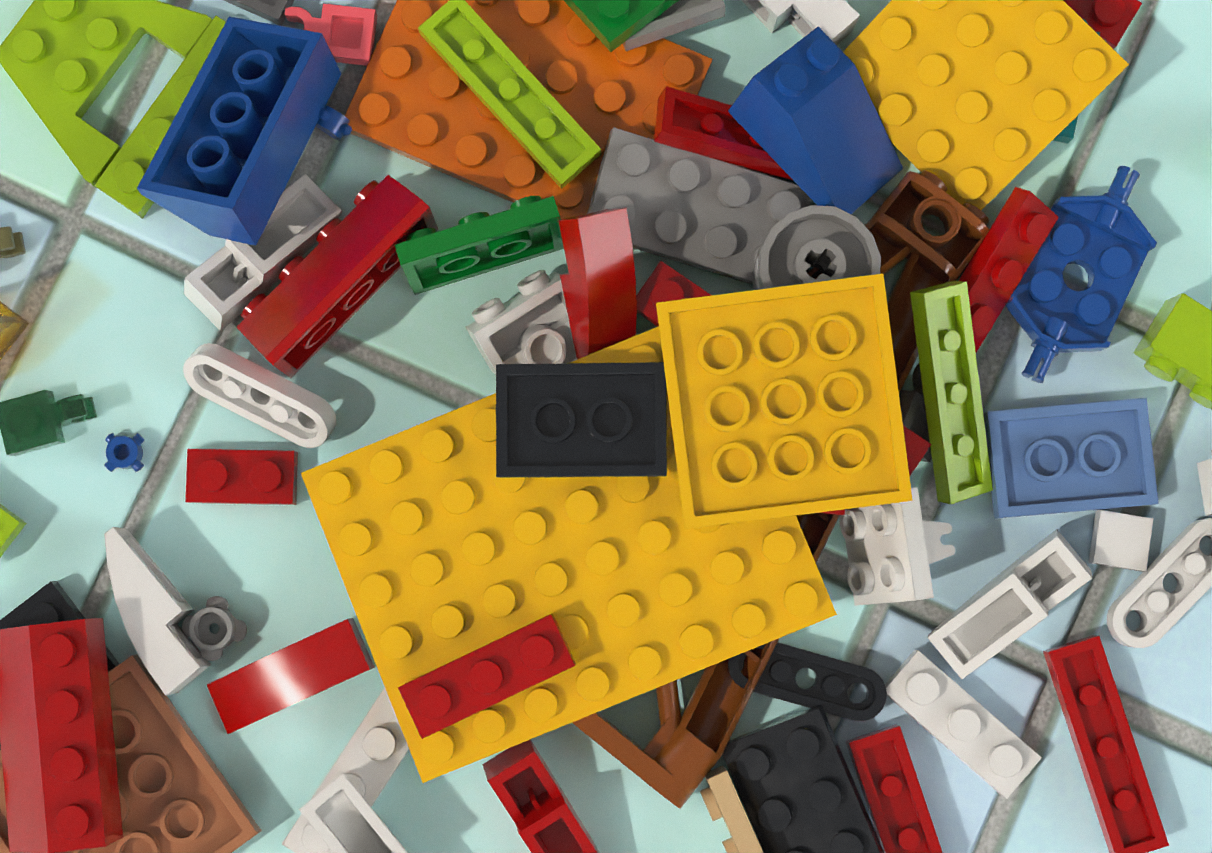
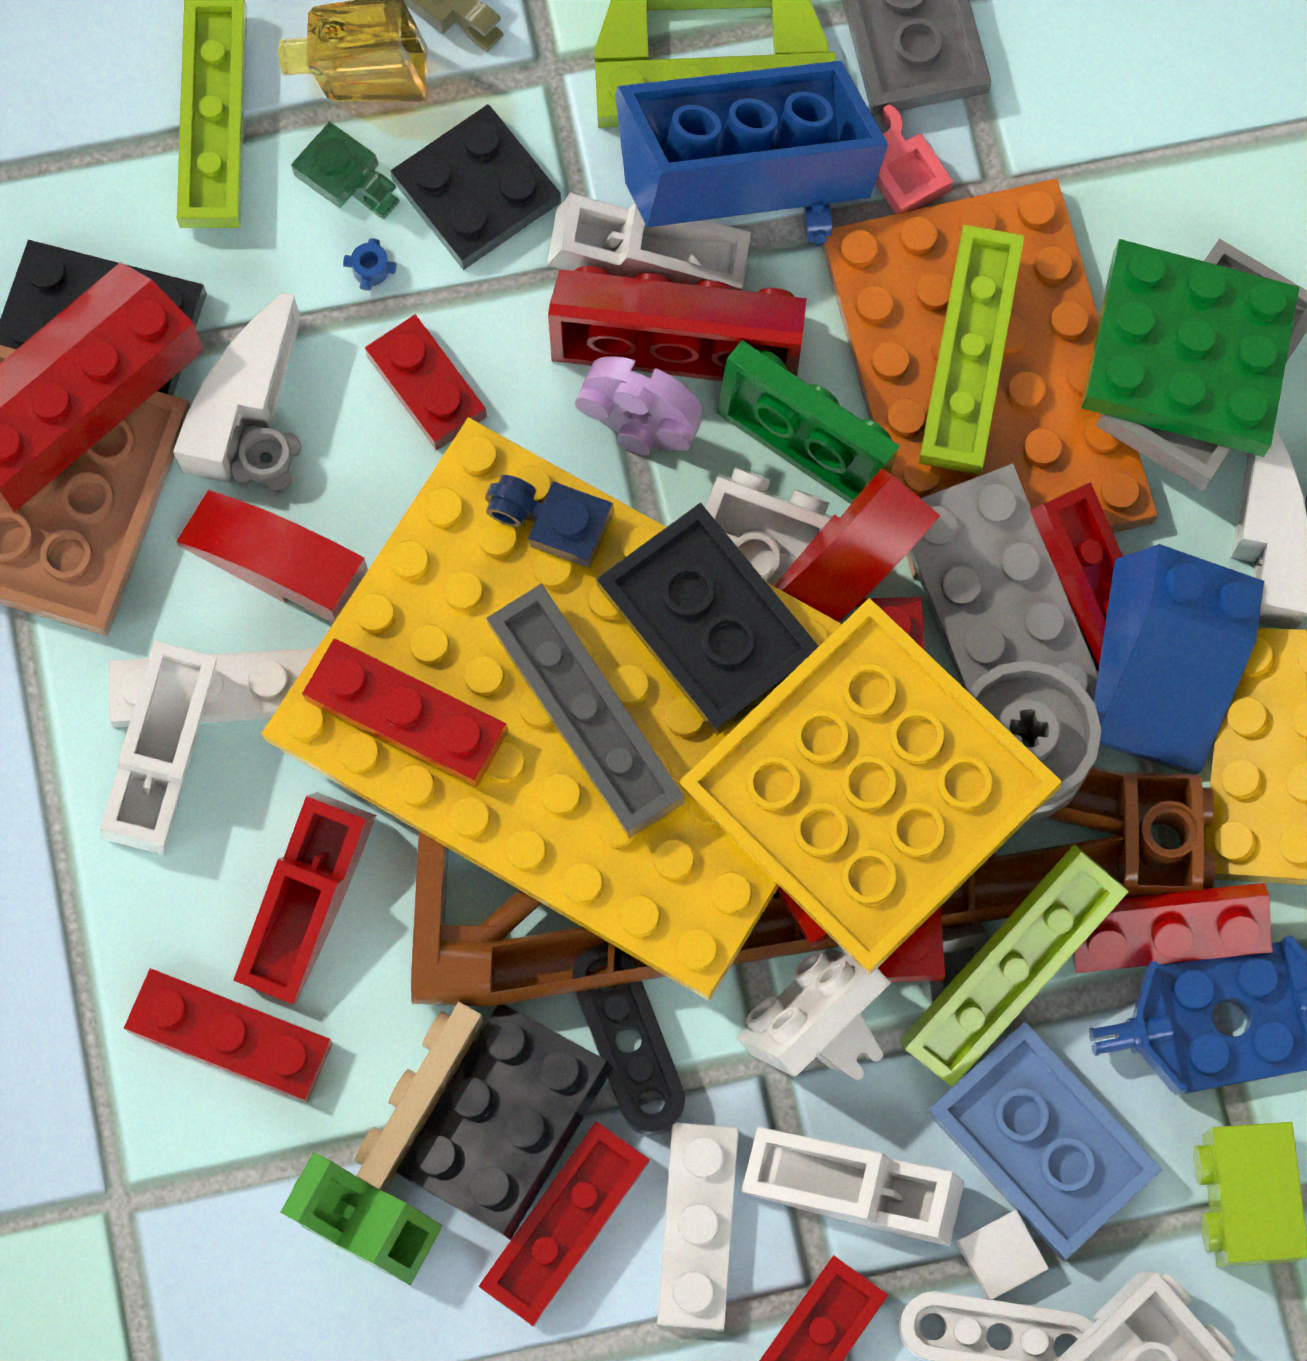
camera: 60 degrees right, 10 degrees down
white plate [183,343,337,448] -> none
none -> black plate [390,104,561,270]
none -> dark blue plate [485,475,615,568]
none -> dark grey plate [486,583,685,838]
none -> lavender plate [575,356,703,456]

